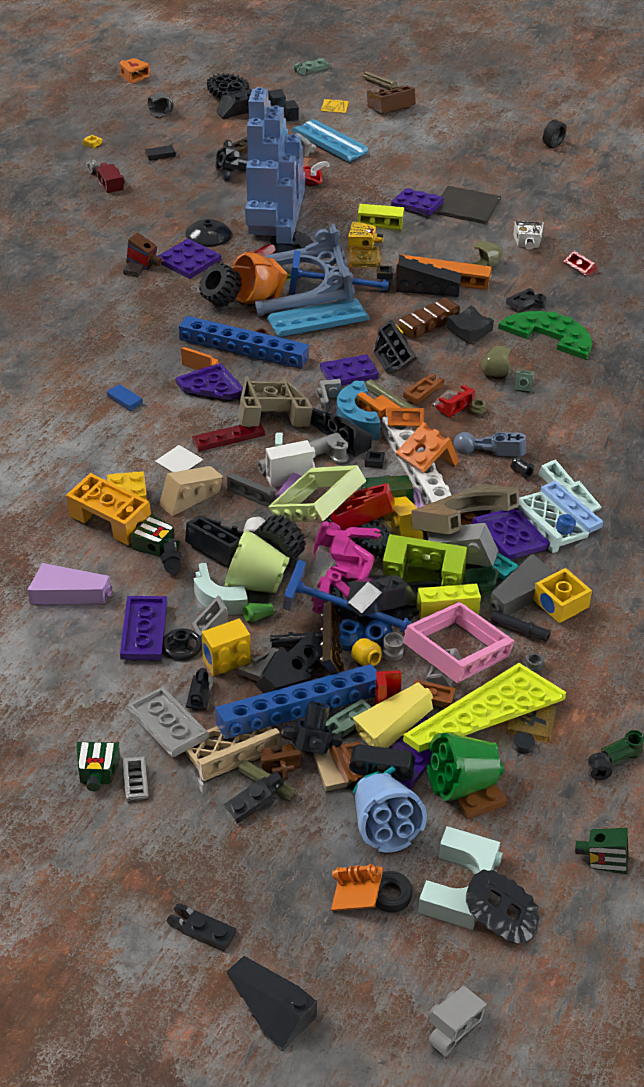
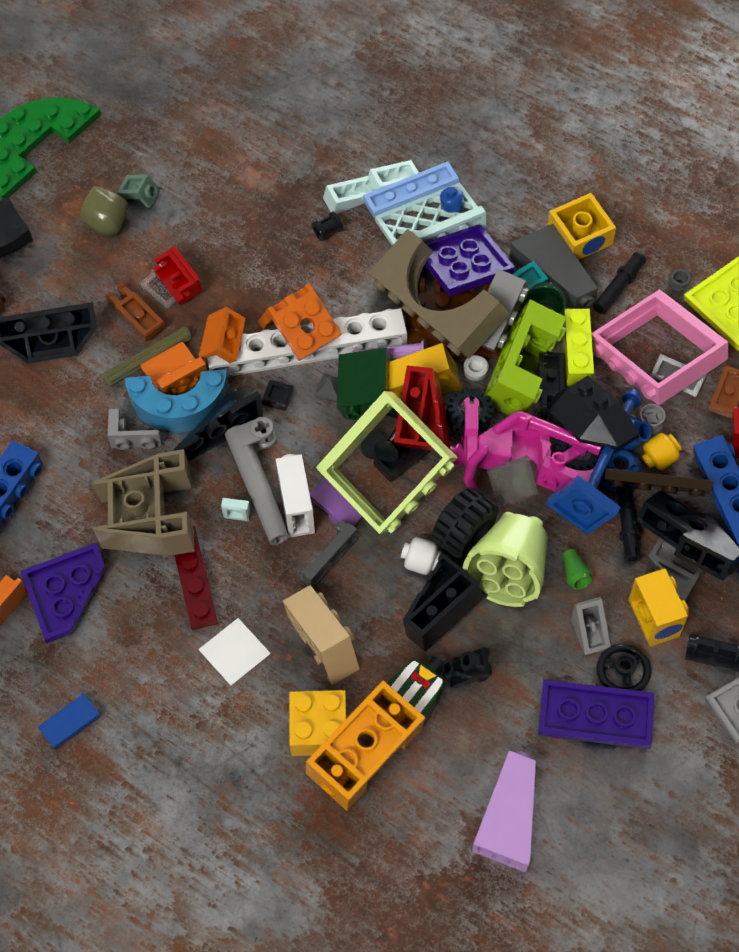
camera: 80 degrees left, 20 degrees up
light aqua arch [194,563,248,615] -> none
dark purple plate [320,354,379,386] -> none
sand blue beam [453,432,526,457] -> none
olive plate [469,399,487,415] -> none

